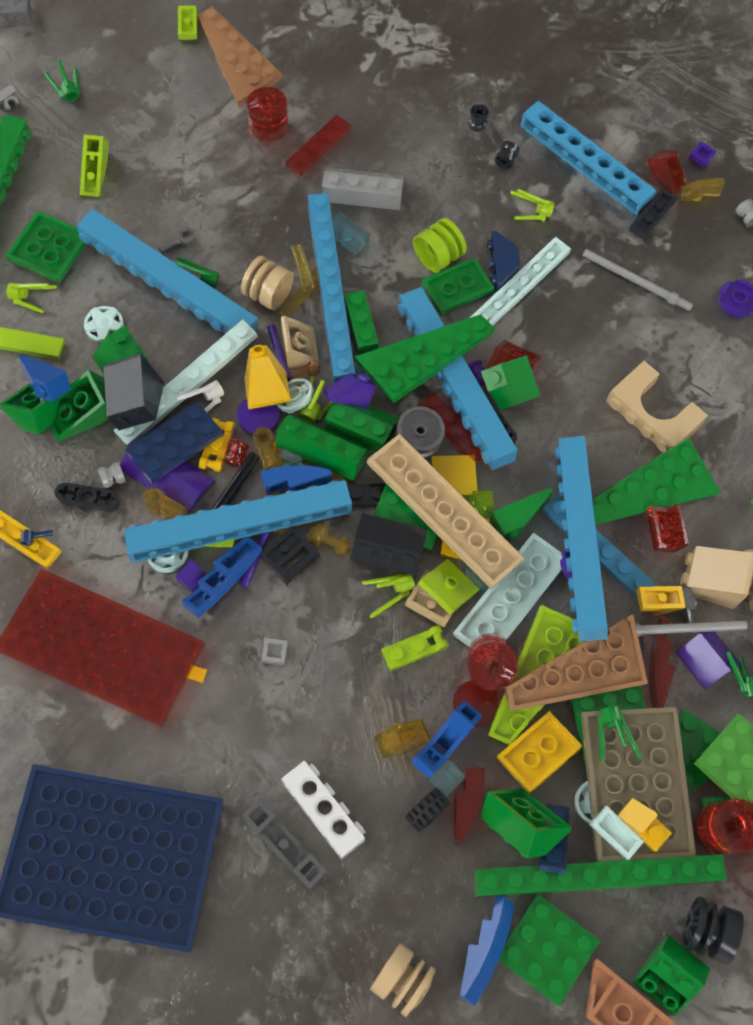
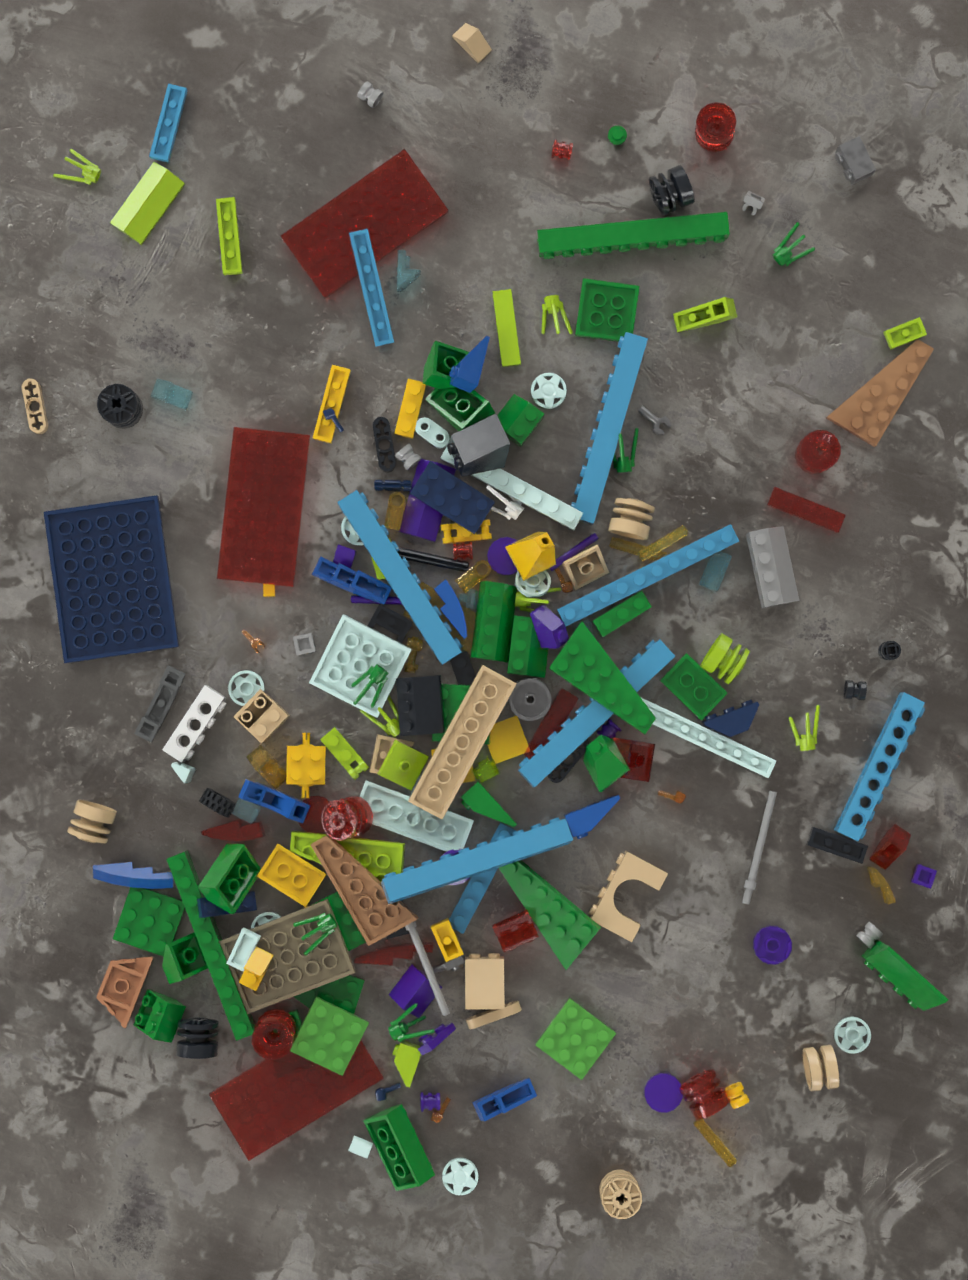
camera: 75 degrees right, 20 degrees up
none -> green slope [162,932,208,984]
none -> light aqua slope [171,761,196,783]
none -> light aqua wheel [228,670,265,706]
none -> tan slope [234,689,290,744]
none -> clear orange hand [241,629,265,653]
none -> yellow plate [286,733,326,799]
none -> light aqua plate [309,614,412,718]
none -> green plant [351,664,389,708]
none -> dark blue axle [374,480,412,491]
none -> yellow plate [394,379,426,439]
none -> light aqua plate [415,417,450,449]
none -> blue slope [564,794,620,839]
none -> clear orange hand [658,790,686,803]

